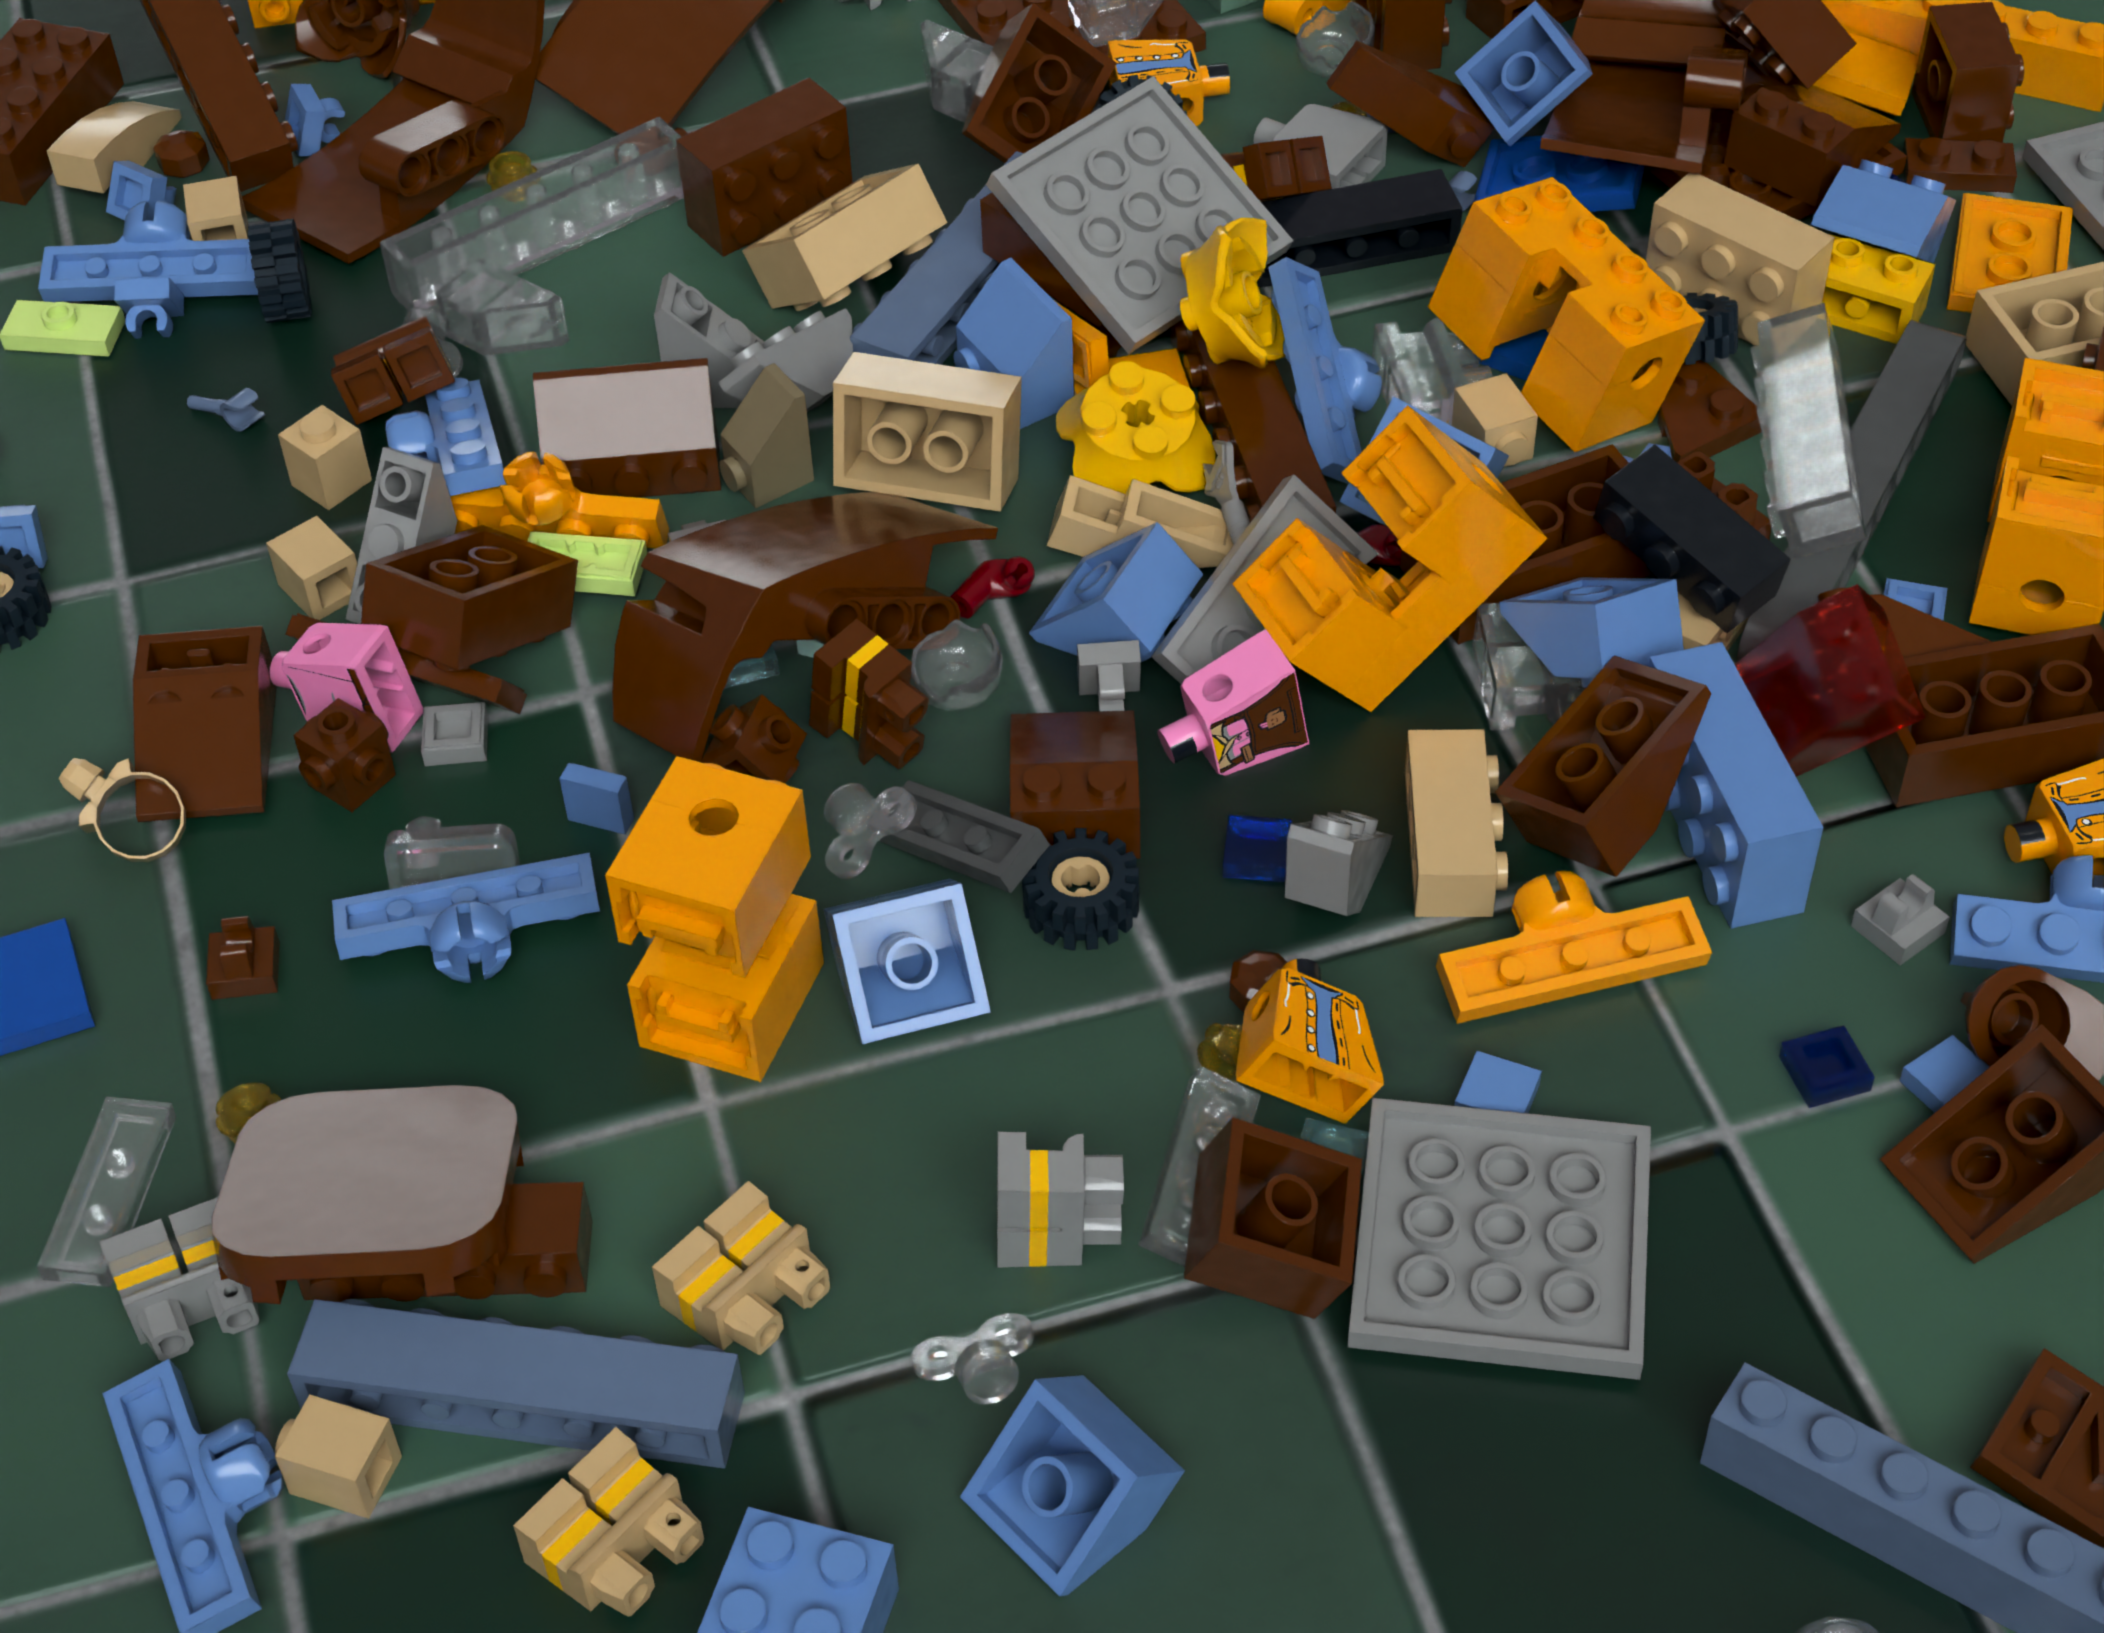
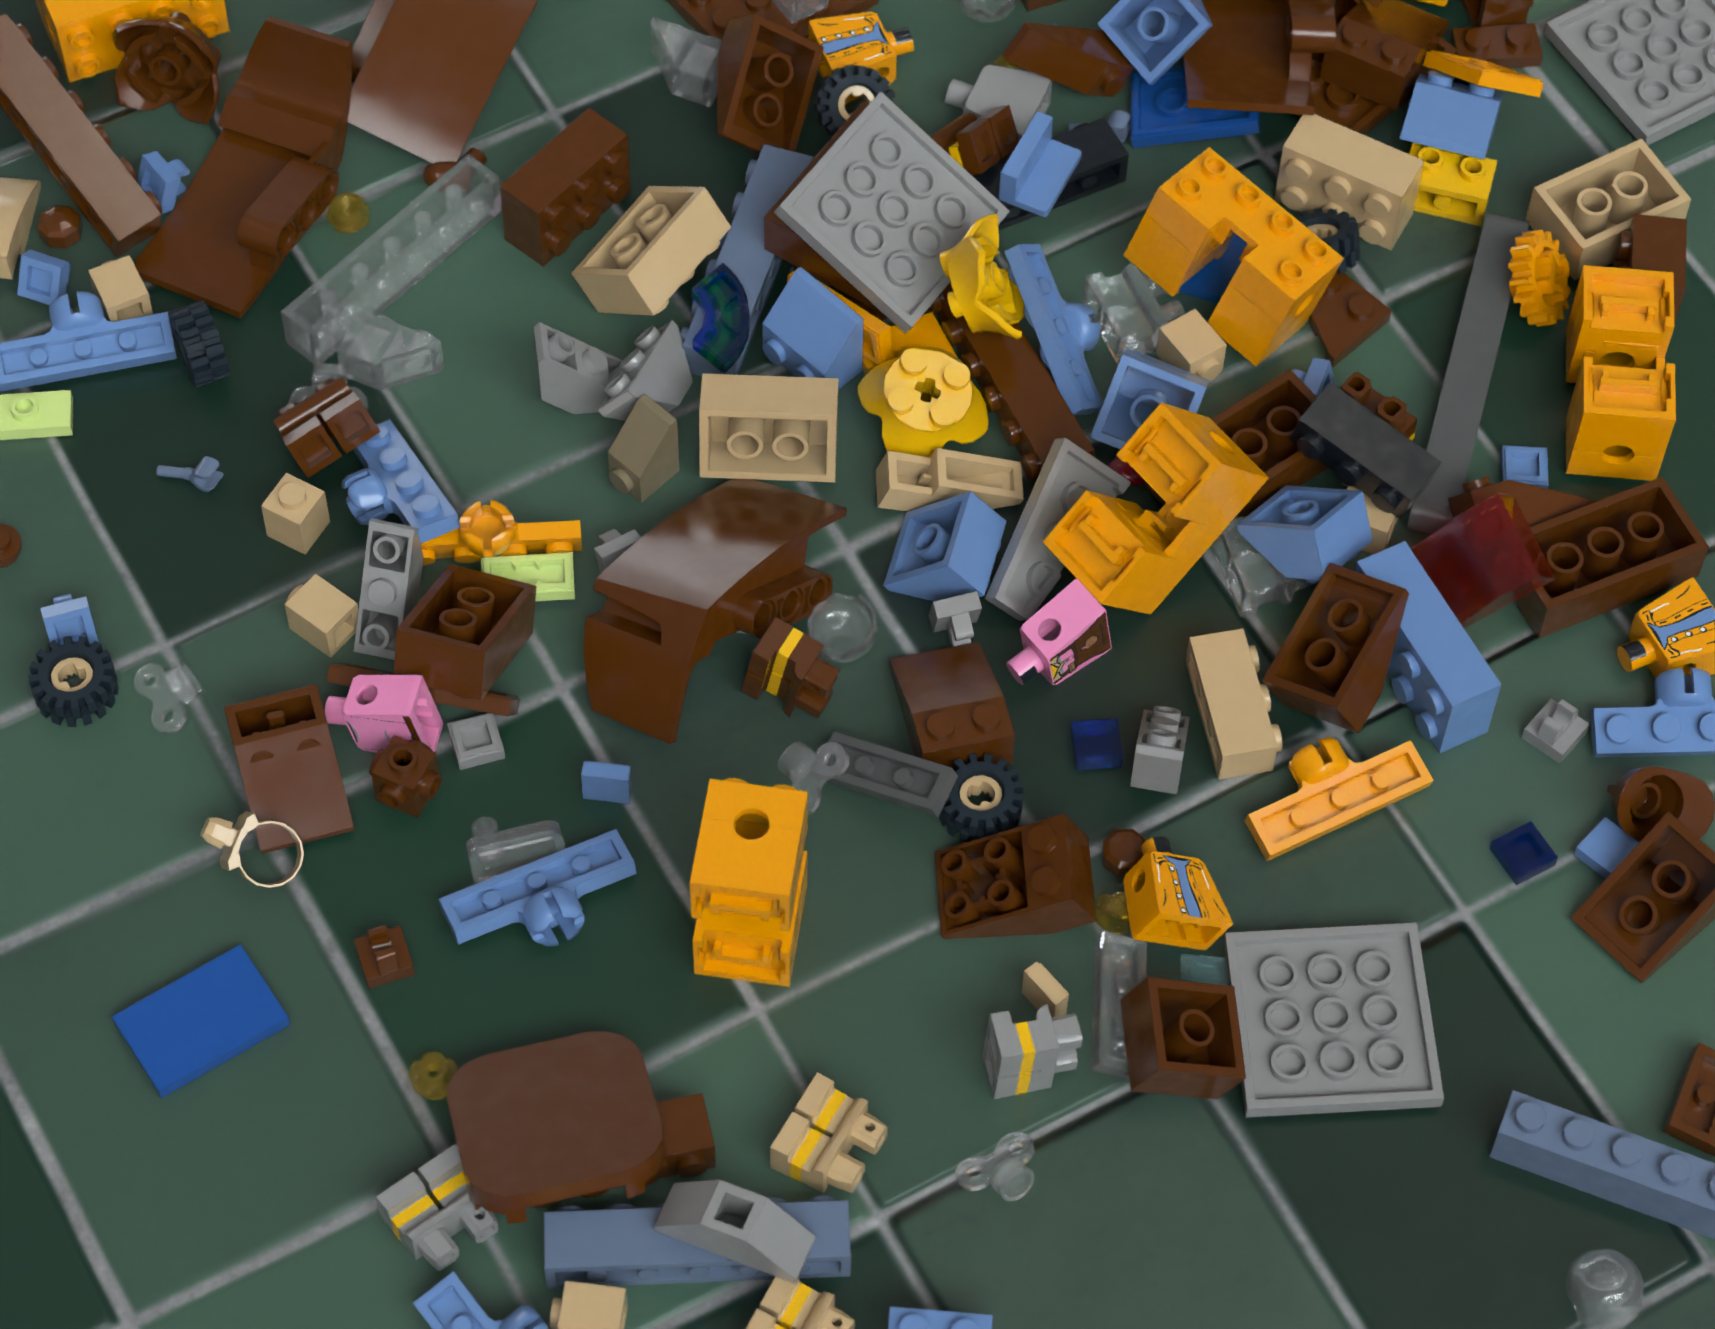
camera: 15 degrees left, 10 degrees up
clear tile [37,1096,176,1287] -> none
medium blue tile [114,277,184,339] -> none
slope [533,358,721,498] -> none
reddish brown brick [701,694,807,783] -> none
medium blue slope [823,878,991,1044] -> none
dark red arm [950,556,1035,619] -> none
medium blue slope [960,1375,1185,1597] -> none
light grey piece [1203,440,1250,545] -> none
medium blue tile [1454,1051,1542,1113] -> none
clear brick [1751,303,1866,559] -> none
light orange tile [1946,193,2073,313] -> none
none -> clear piece [134,662,203,734]
none -> light grey slope [654,1180,815,1284]
none -> tile [692,263,750,374]
none -> reddish brown slope [935,814,1097,939]
none -> medium blue panel [999,111,1081,217]
none -> tan tile [1022,962,1069,1018]
none -> light orange tile [1423,50,1544,97]
none -> light orange gear [1508,229,1571,327]

